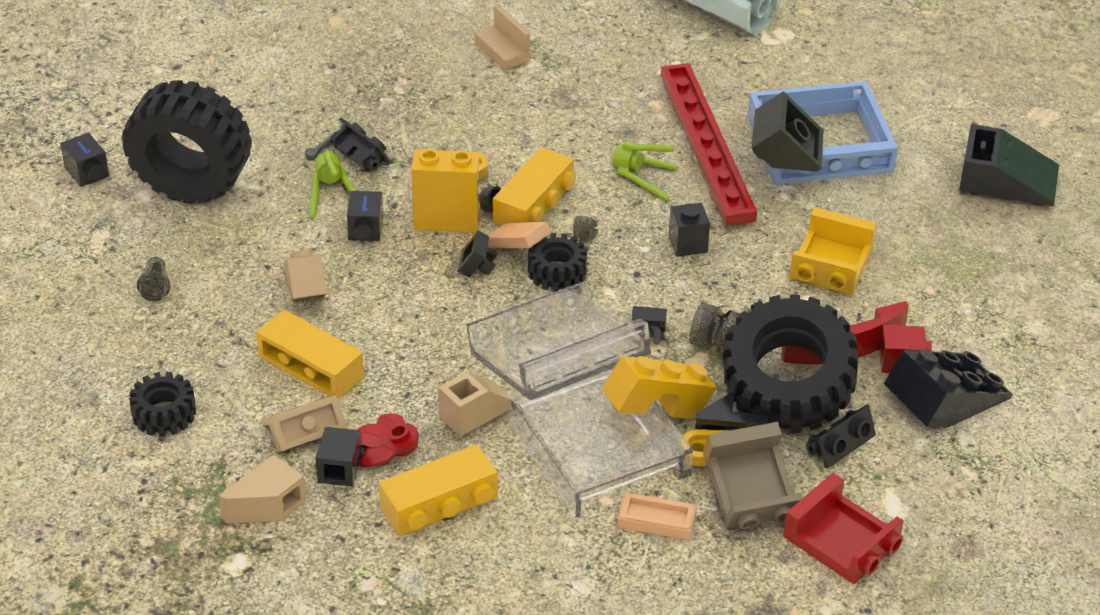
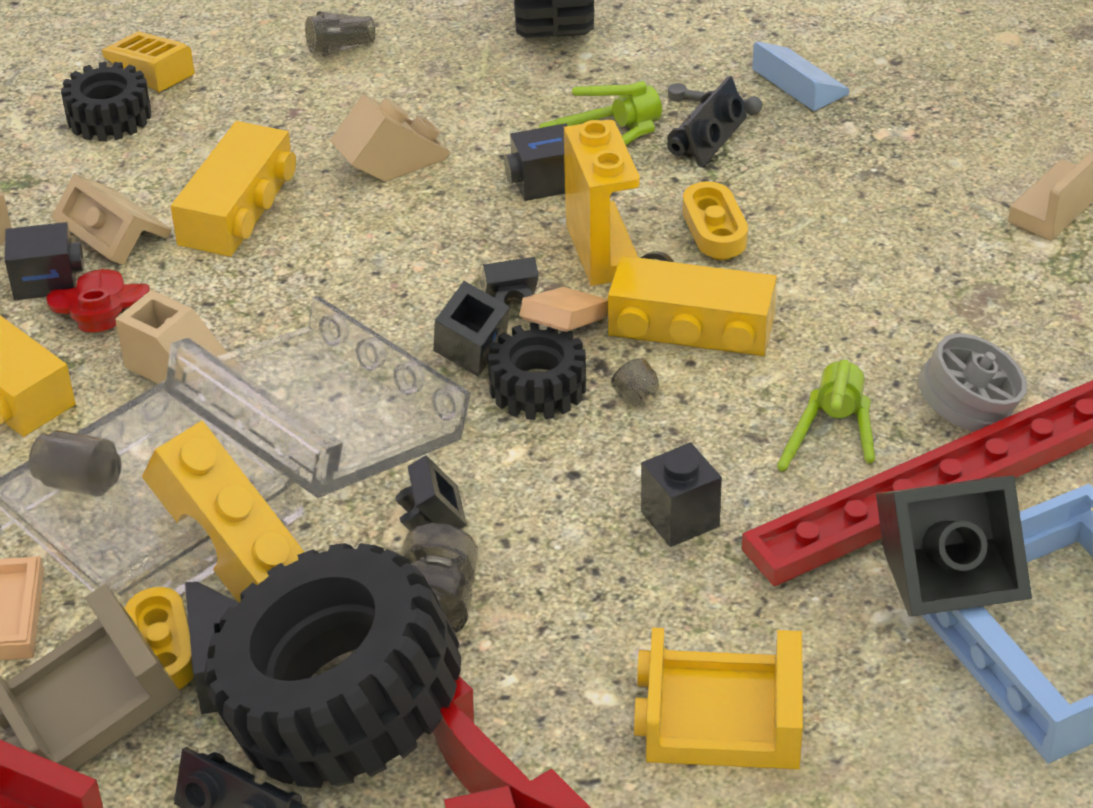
camera: 75 degrees right, 0 degrees up
none -> clear smoke brick [29,430,122,497]
none -> yellow slope [102,31,195,93]
none -> black brick [433,281,510,377]
none -> light blue slope [752,41,849,111]
none -> light grey wheel [918,333,1027,432]

